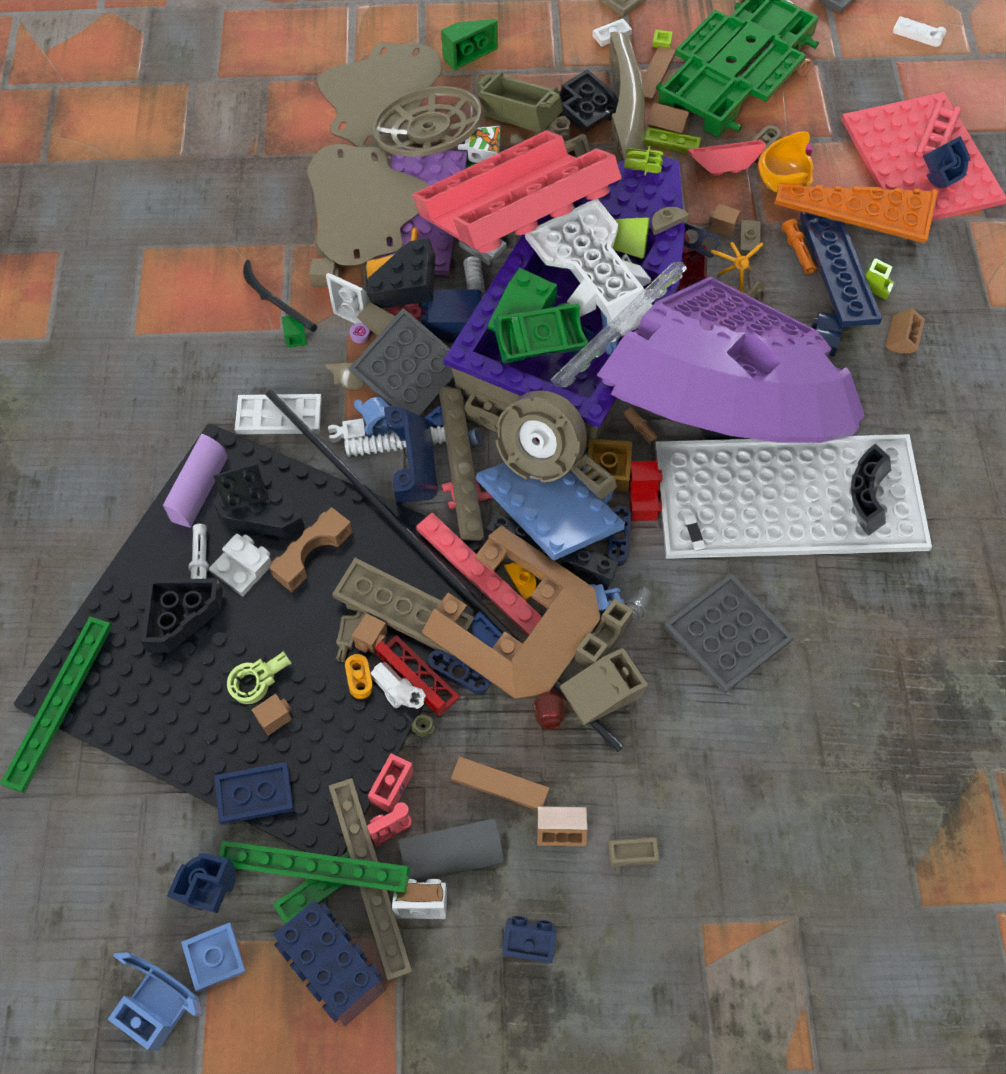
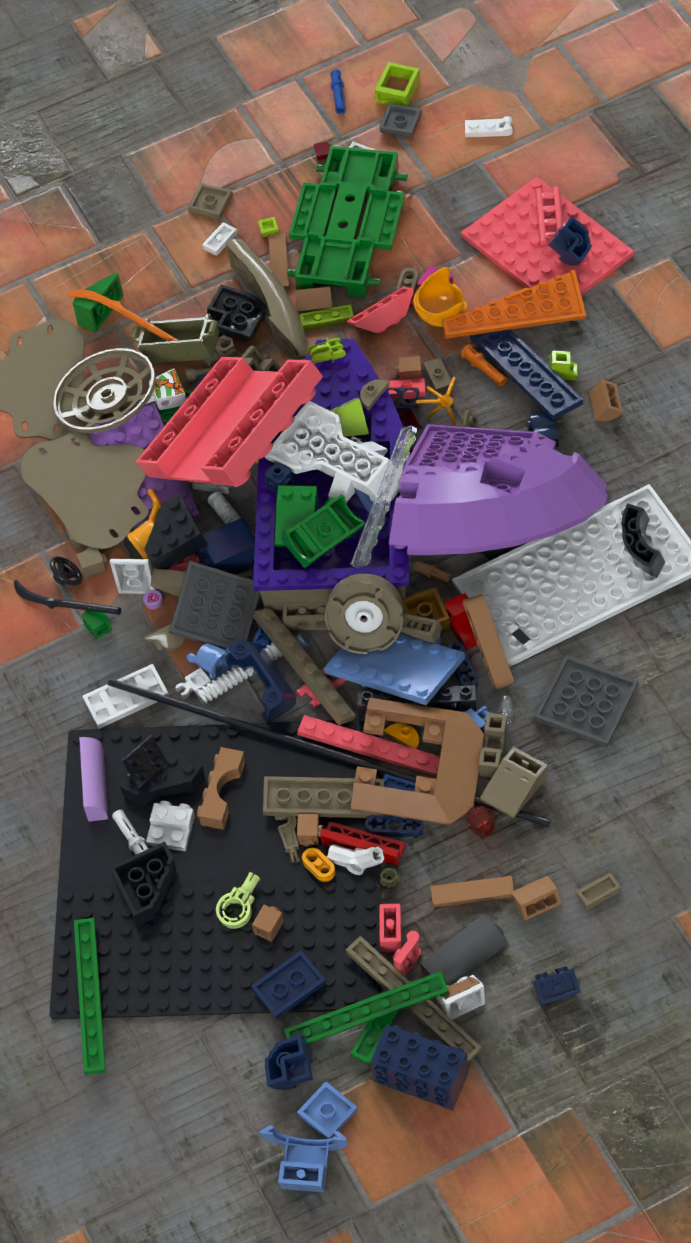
camera: 20 degrees left, 5 degrees down
none -> black piece [50,556,82,586]
none -> orange piece [68,289,178,341]
none -> dark blue brick [265,462,293,494]
none -> coral plate [389,378,426,400]
none -> medium nougat beam [463,594,514,690]

